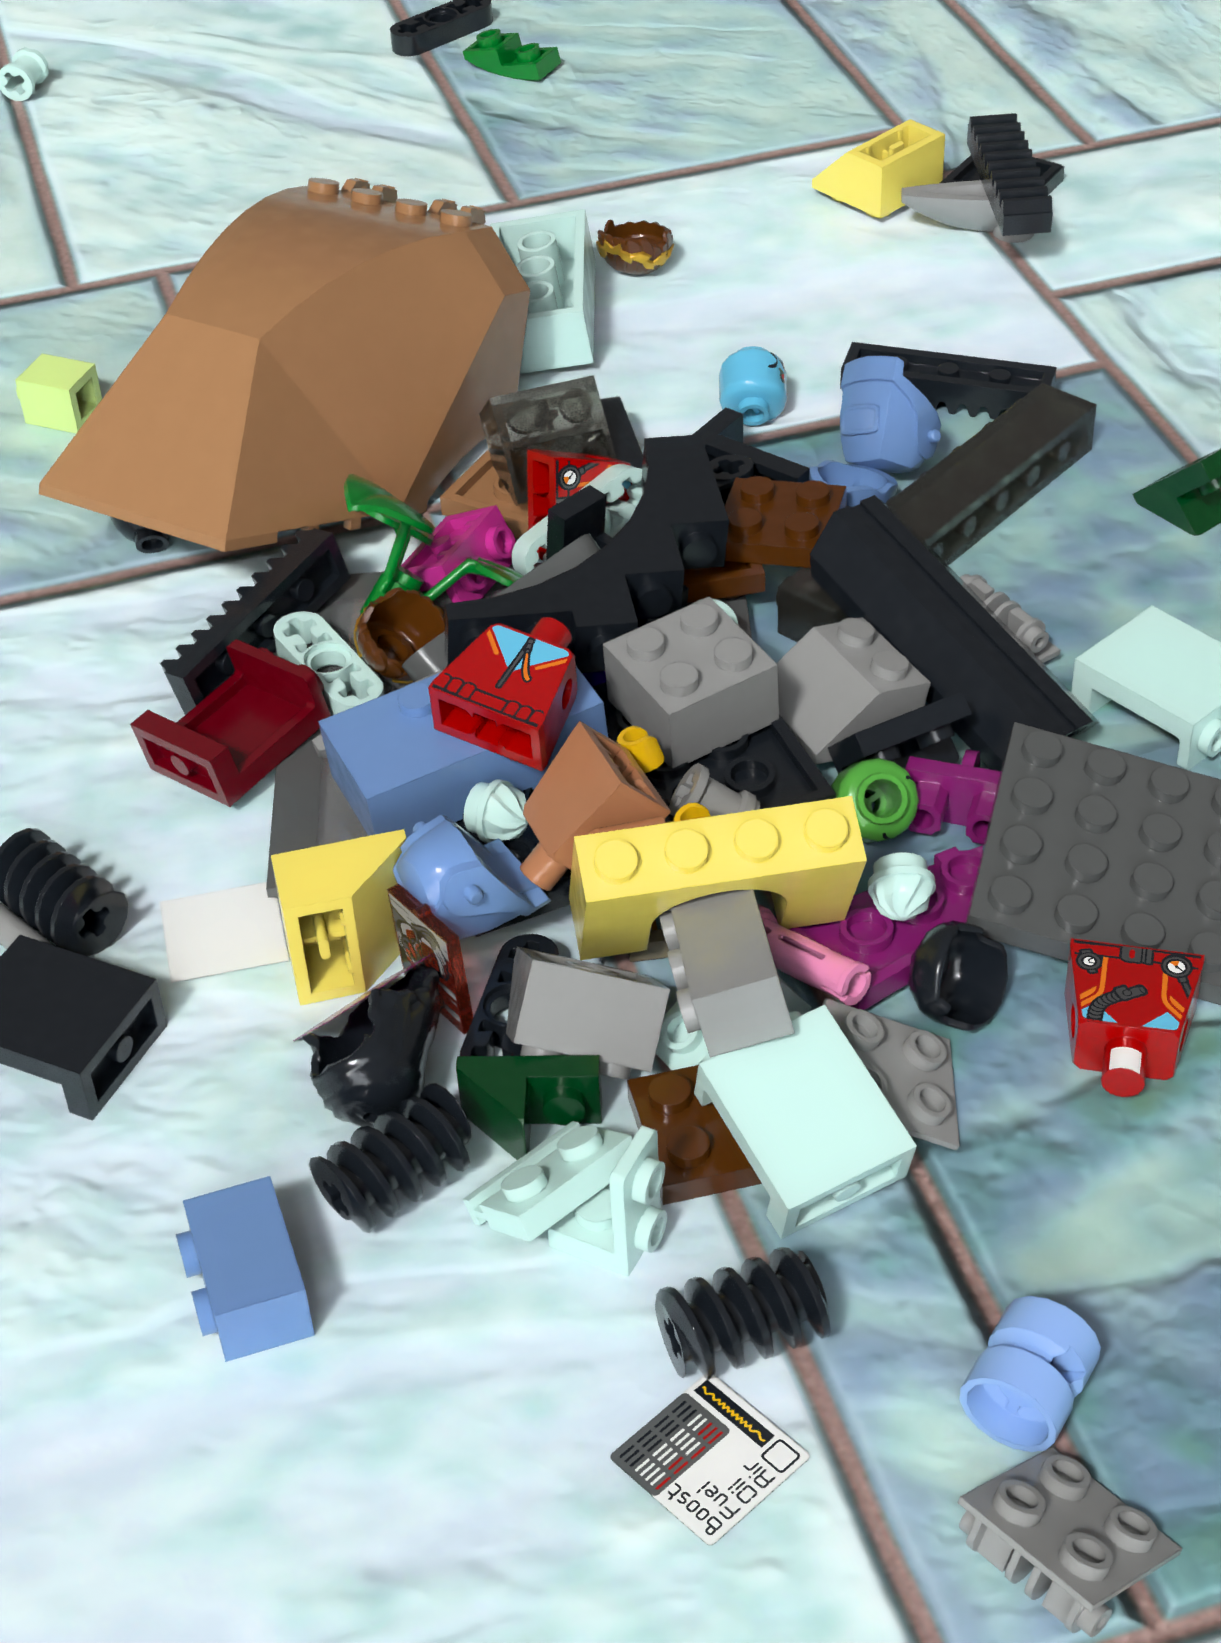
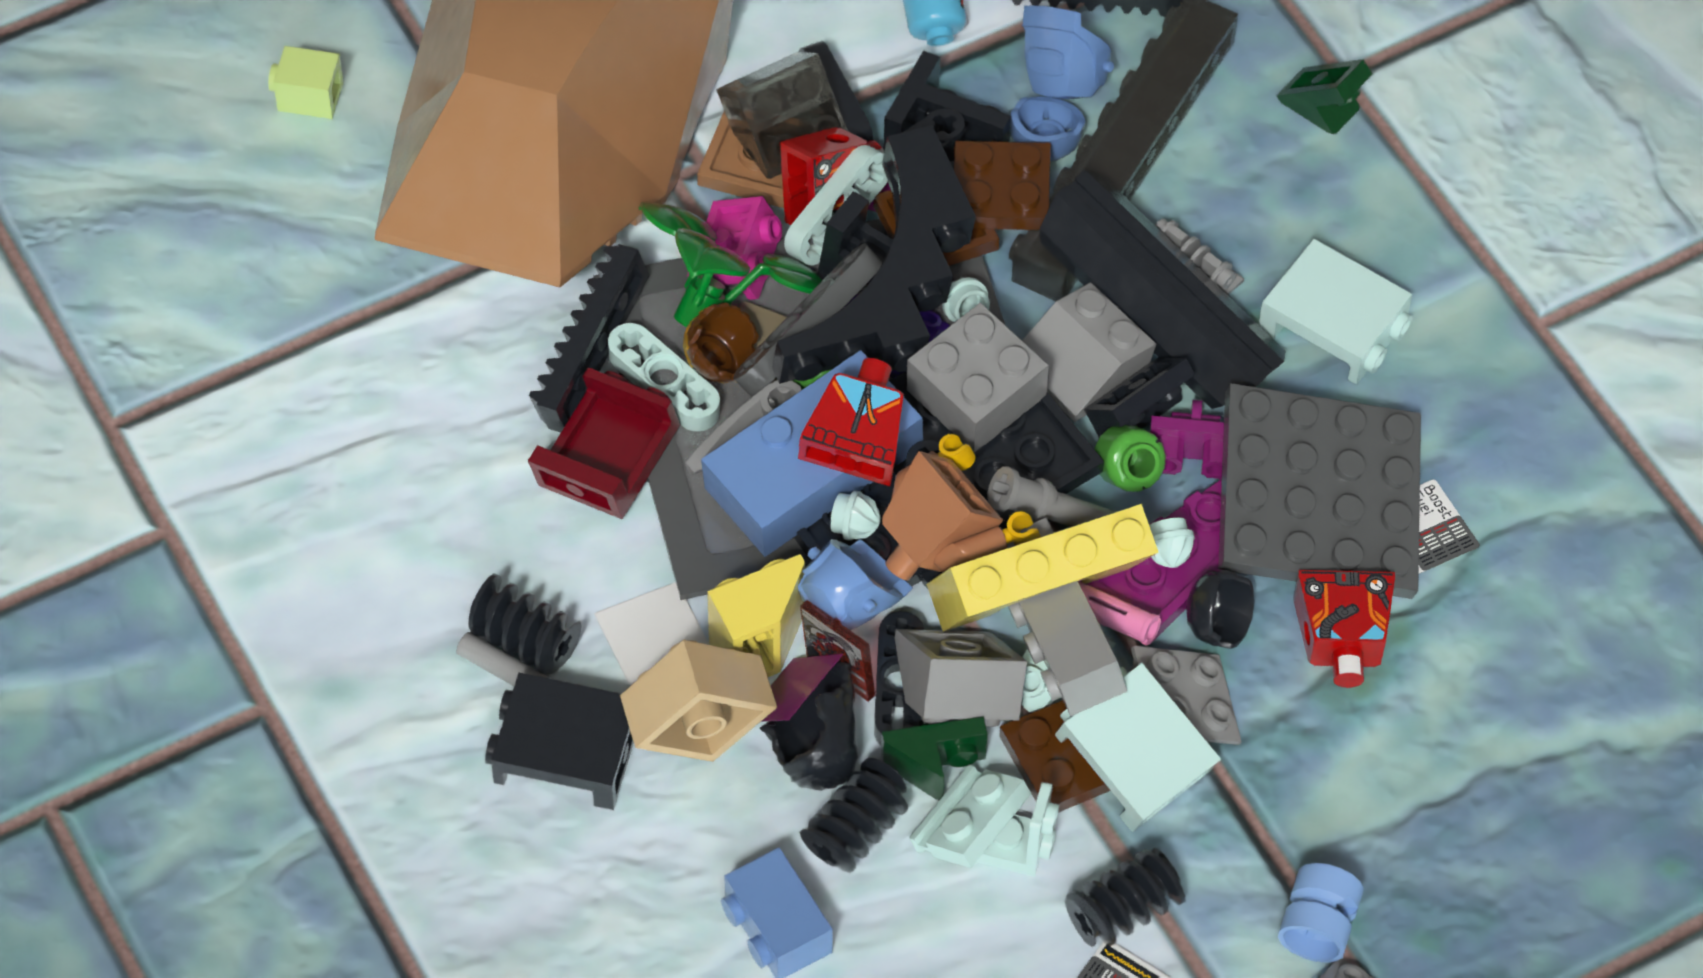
camera: 15 degrees left, 15 degrees up
none -> tan brick [620,640,777,762]

